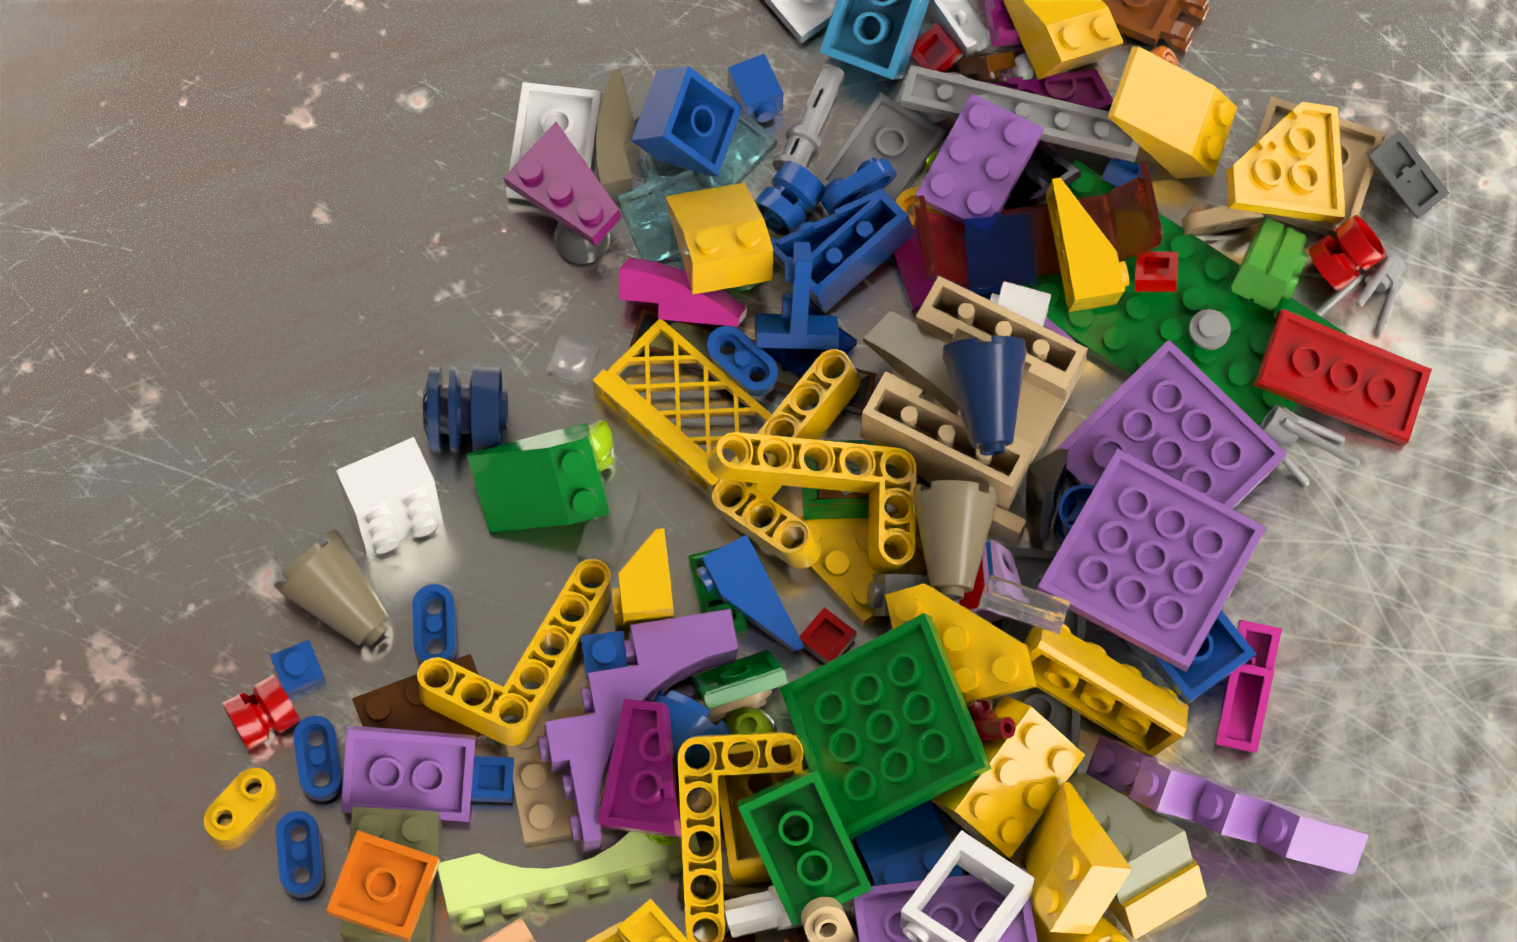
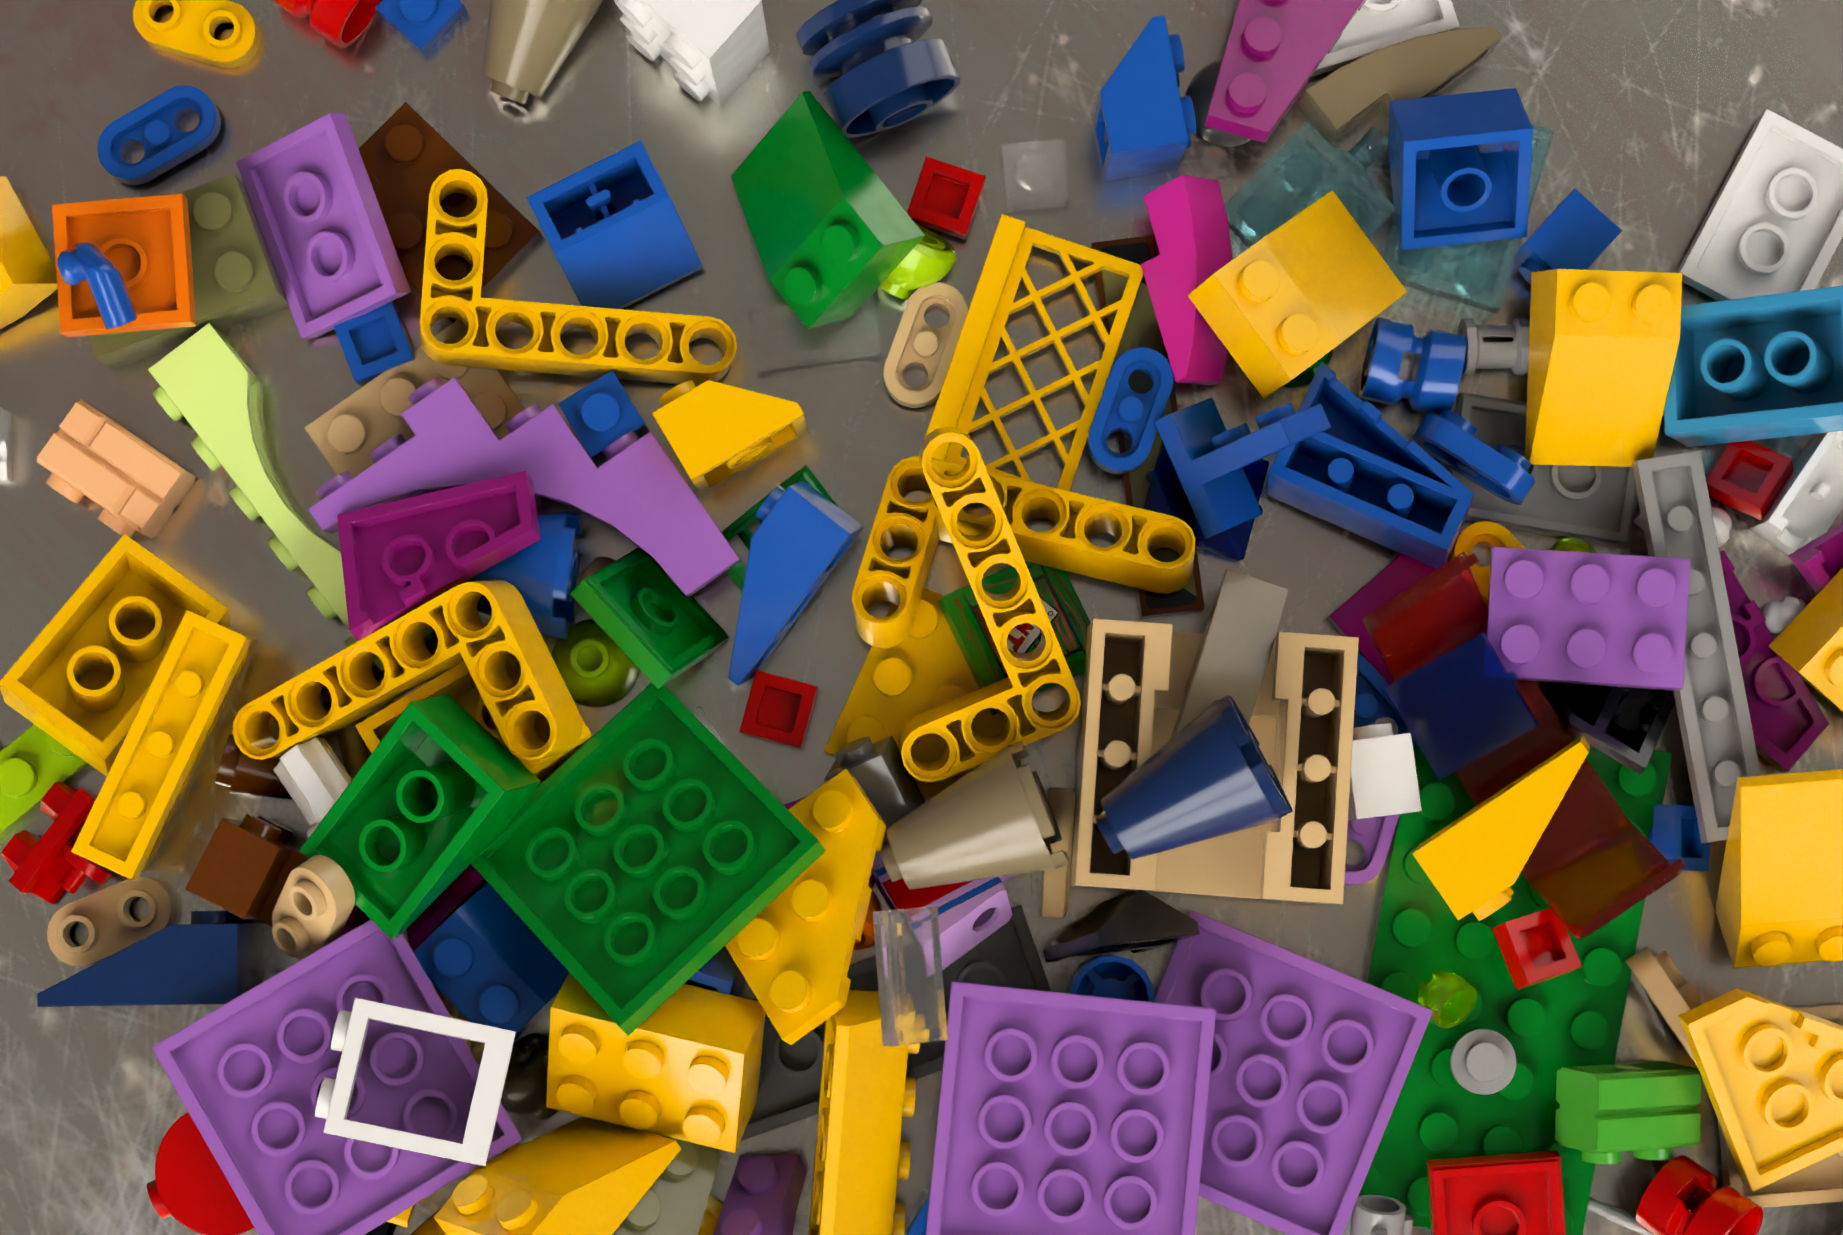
camera: 65 degrees right, 15 degrees up
blue plate [293,716,343,801] -> none
blue plate [412,584,457,664] -> none
reddish brown plate [958,51,1016,81] -> none
dark red arm [968,698,1016,741] -> none
none -> blue arm [57,243,137,329]
none -> blue slope [526,140,703,309]
none -> tan plate [883,282,968,408]
none -> red plate [907,156,986,240]
none -> blue slope [1093,15,1196,182]
none -> clear neon green hinge [1418,970,1477,1028]
none -> yellow slope [1525,269,1682,467]

